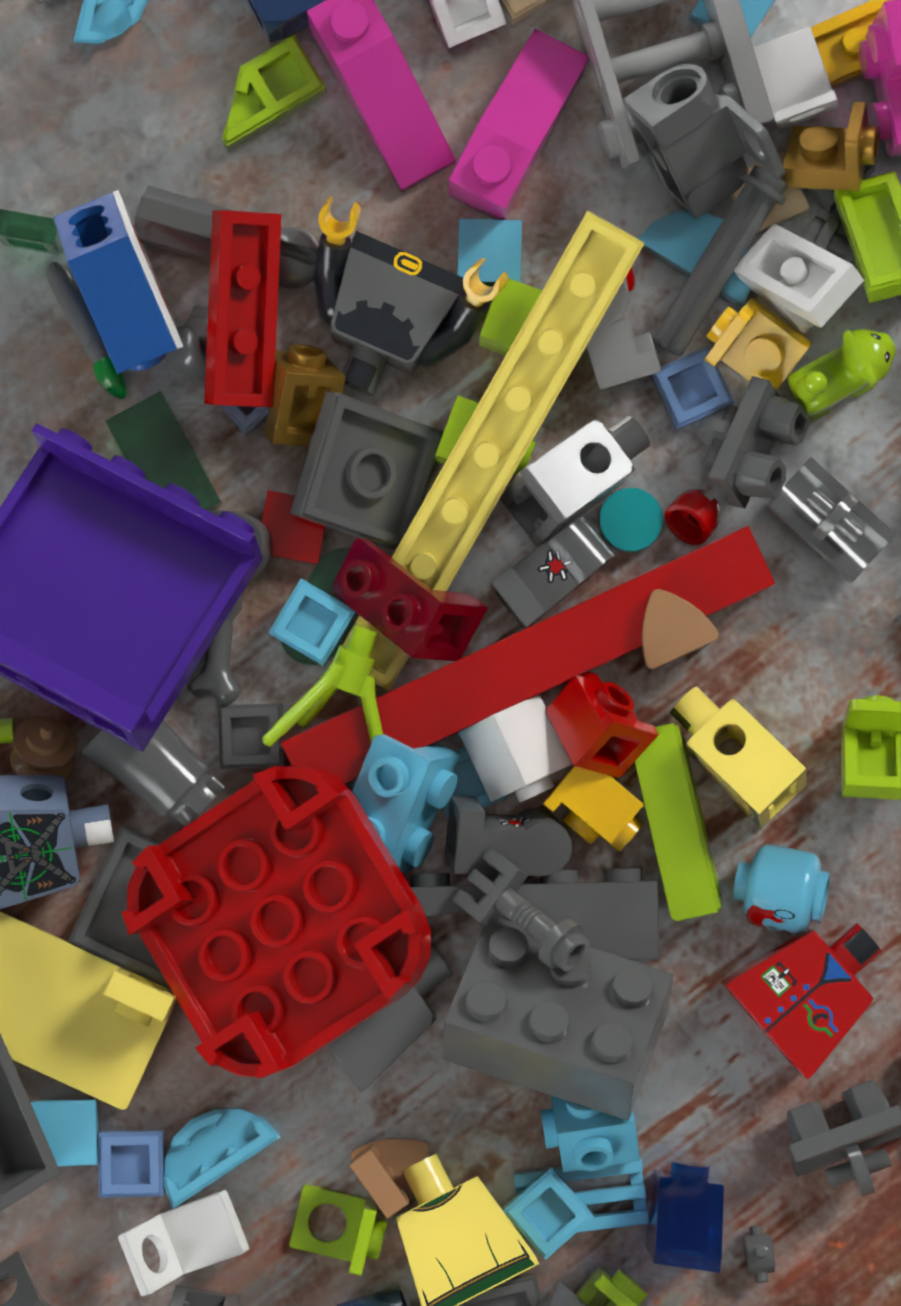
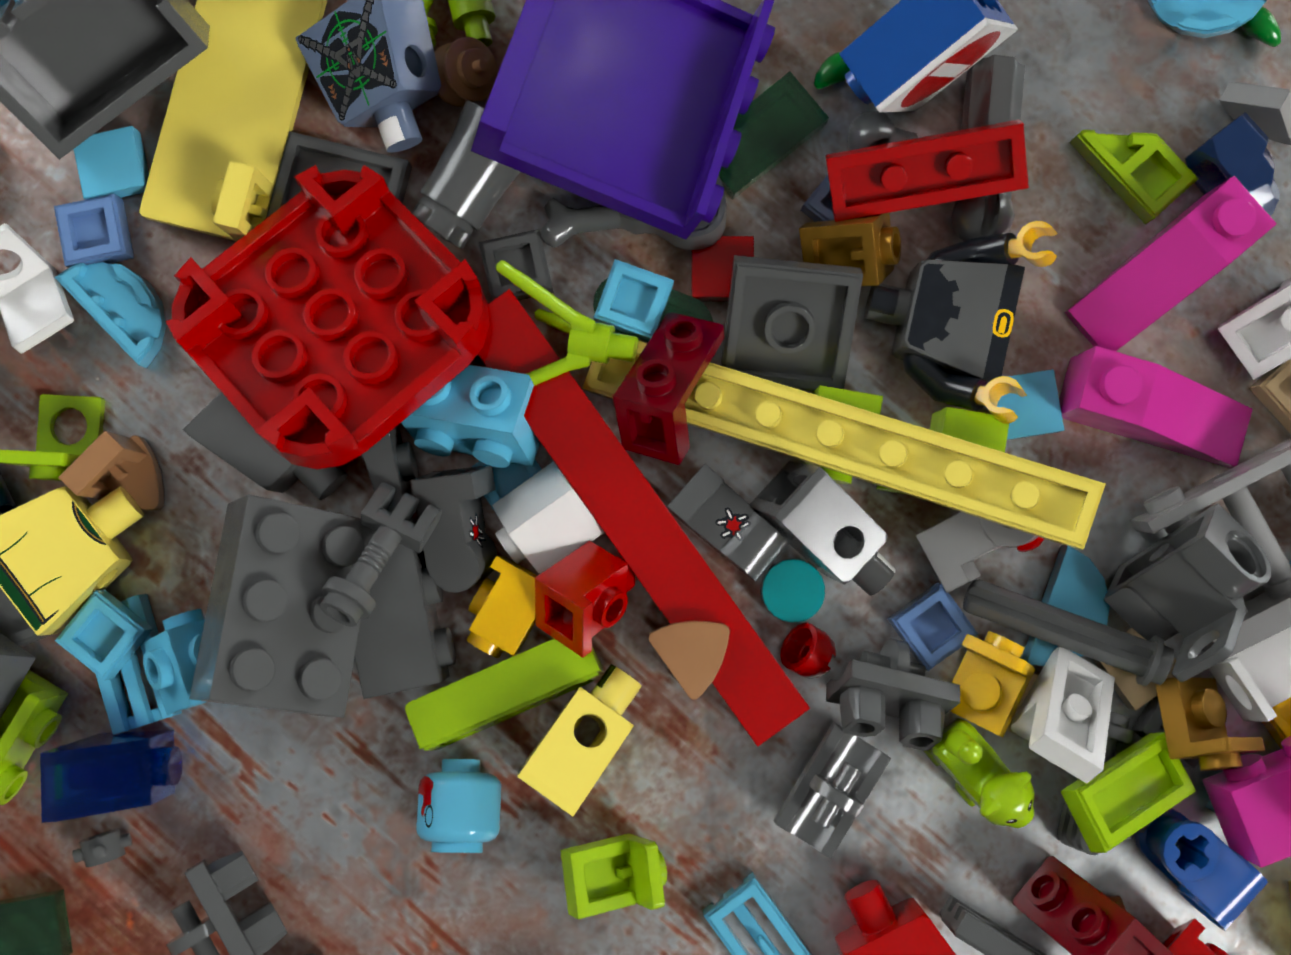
camera: 80 degrees right, 0 degrees up
red torso [720,923,882,1080] -> none

